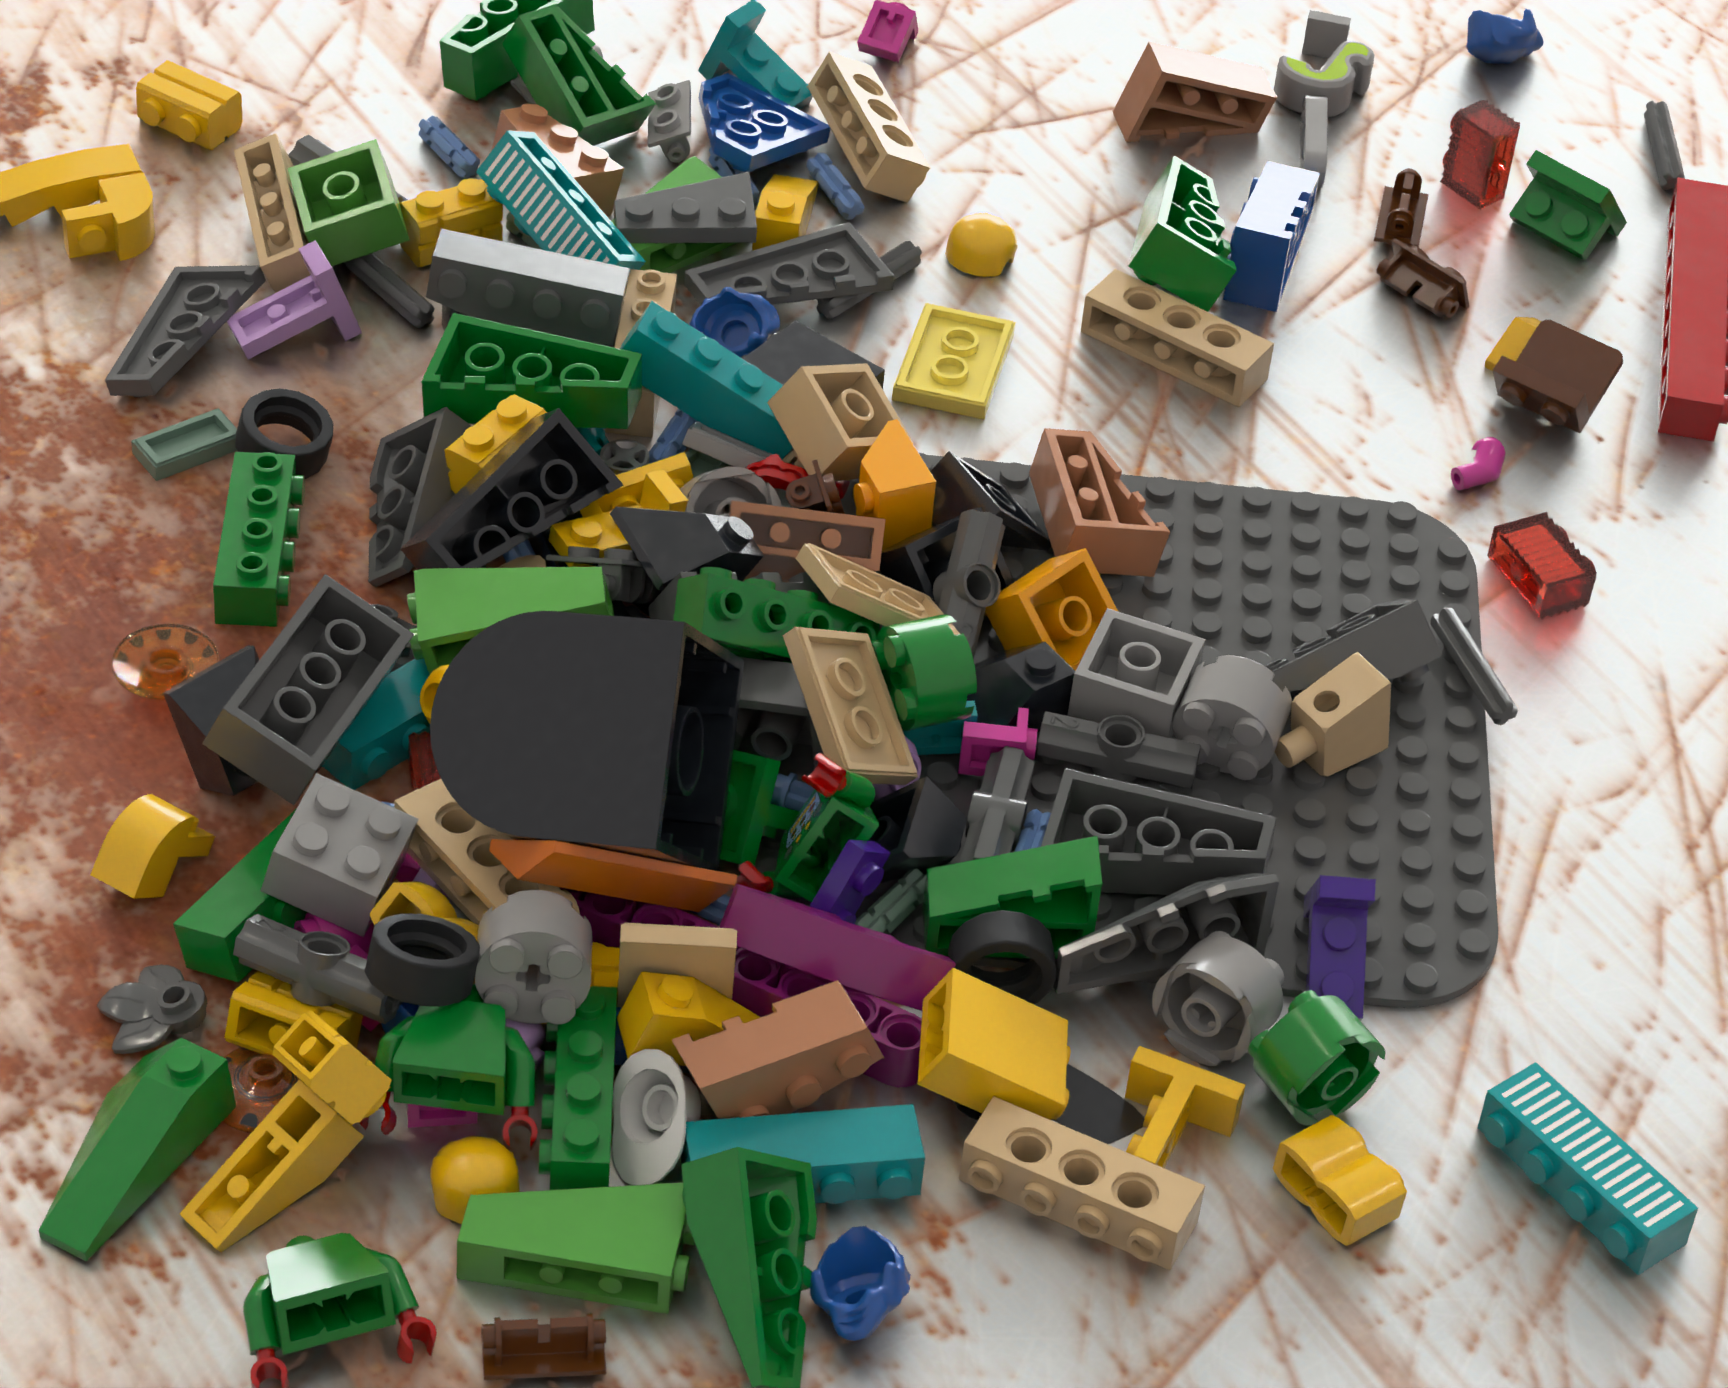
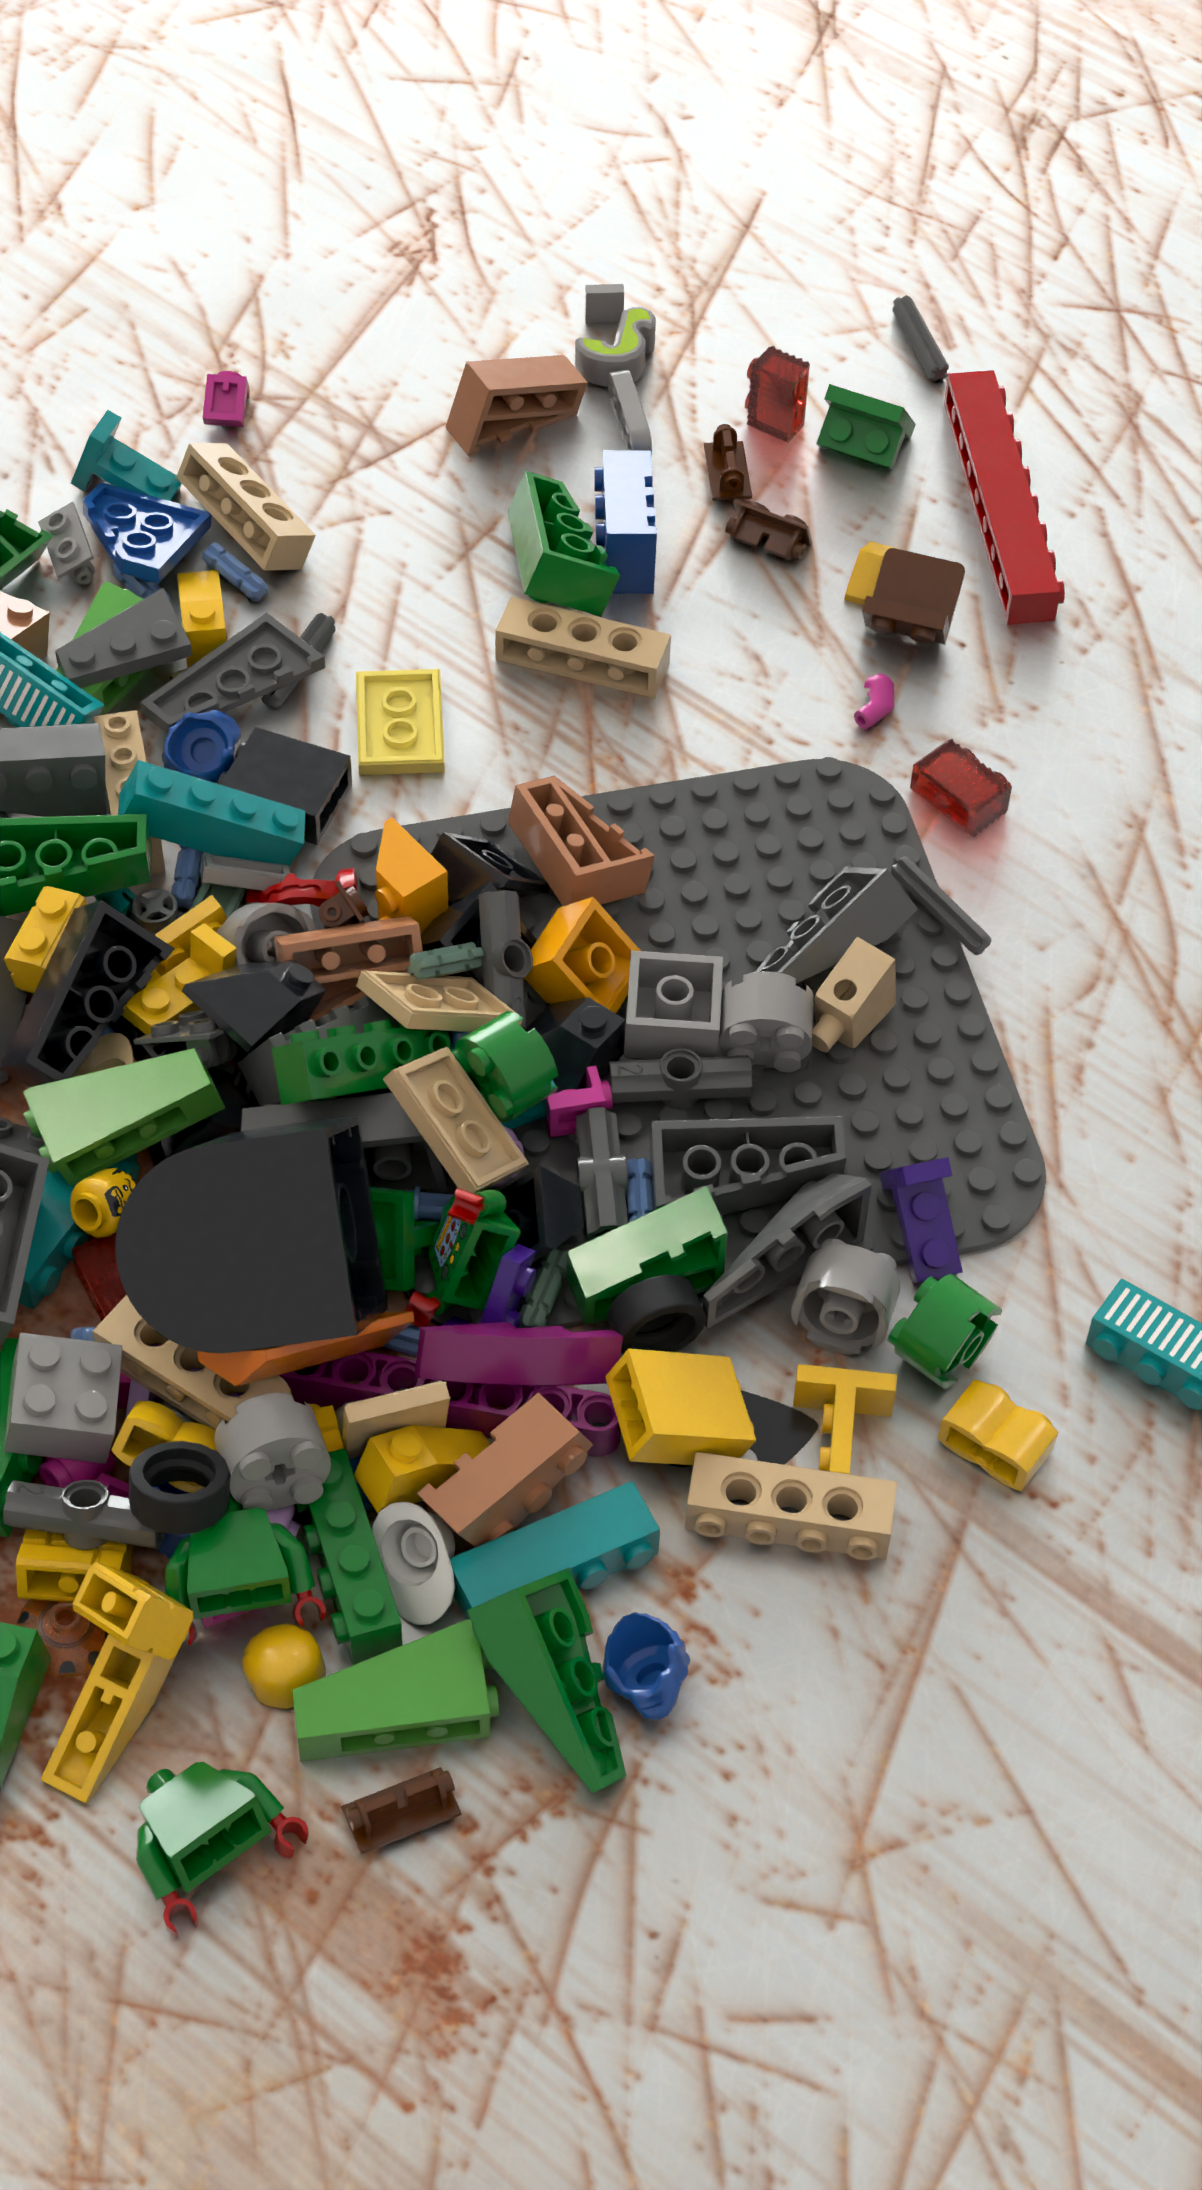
camera: 15 degrees left, 10 degrees up
tan brick [767,363,914,481] -> none
yellow hair [945,213,1018,277] -> none
blue hair [1466,9,1544,64] -> none
none -> sand green axle [407,942,484,980]

